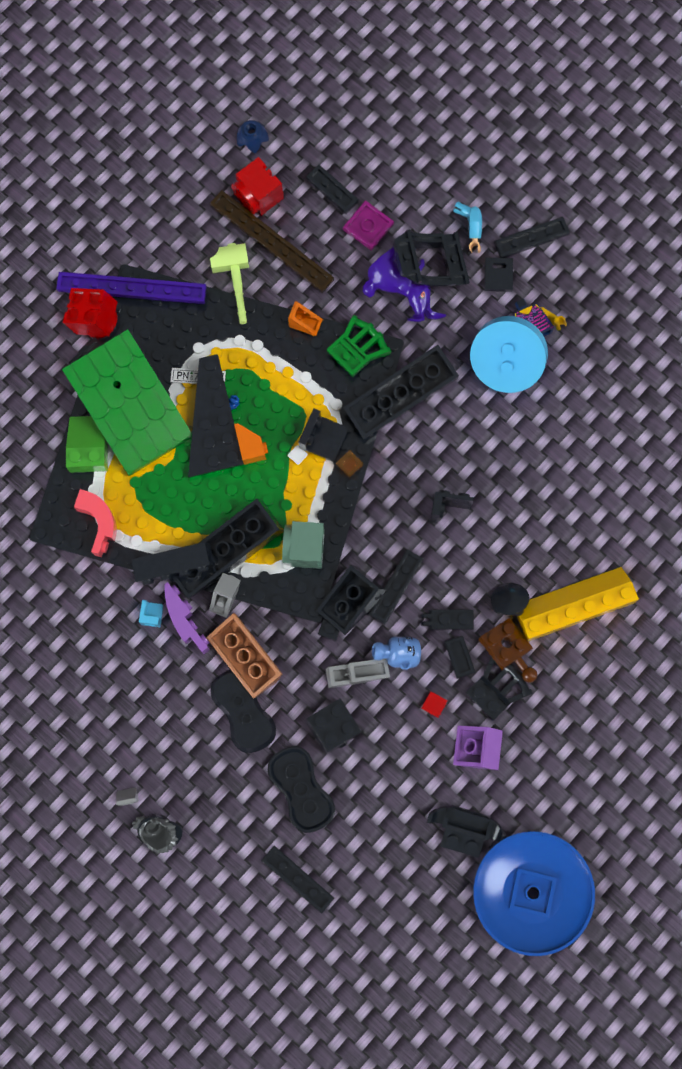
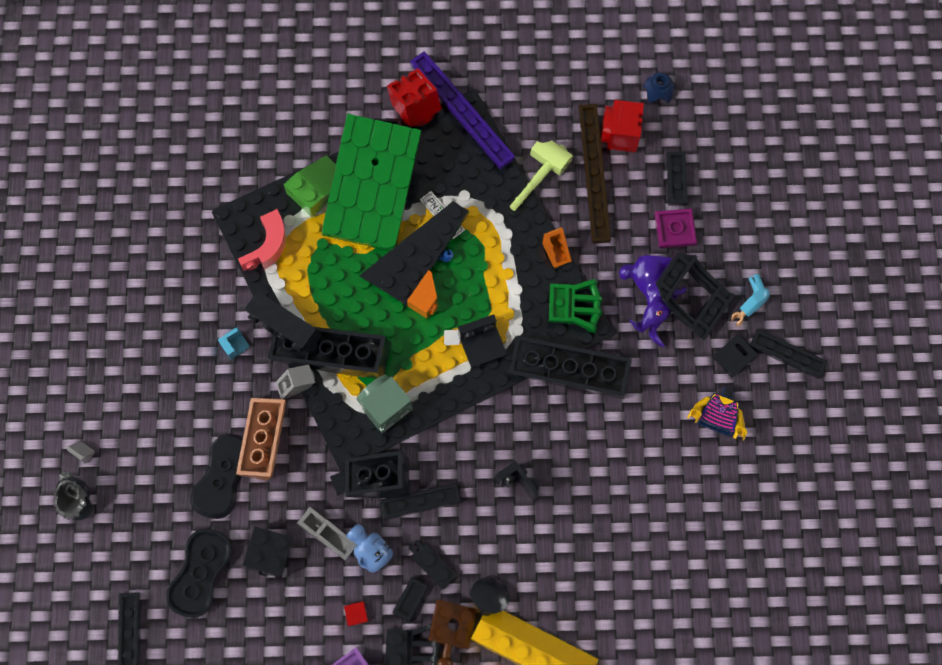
camera: 40 degrees right, 5 degrees down
medium lavender slope [164,582,210,654] -> none
clear orange plate [336,450,363,478] -> none
medium azure brick [470,316,548,393] -> none

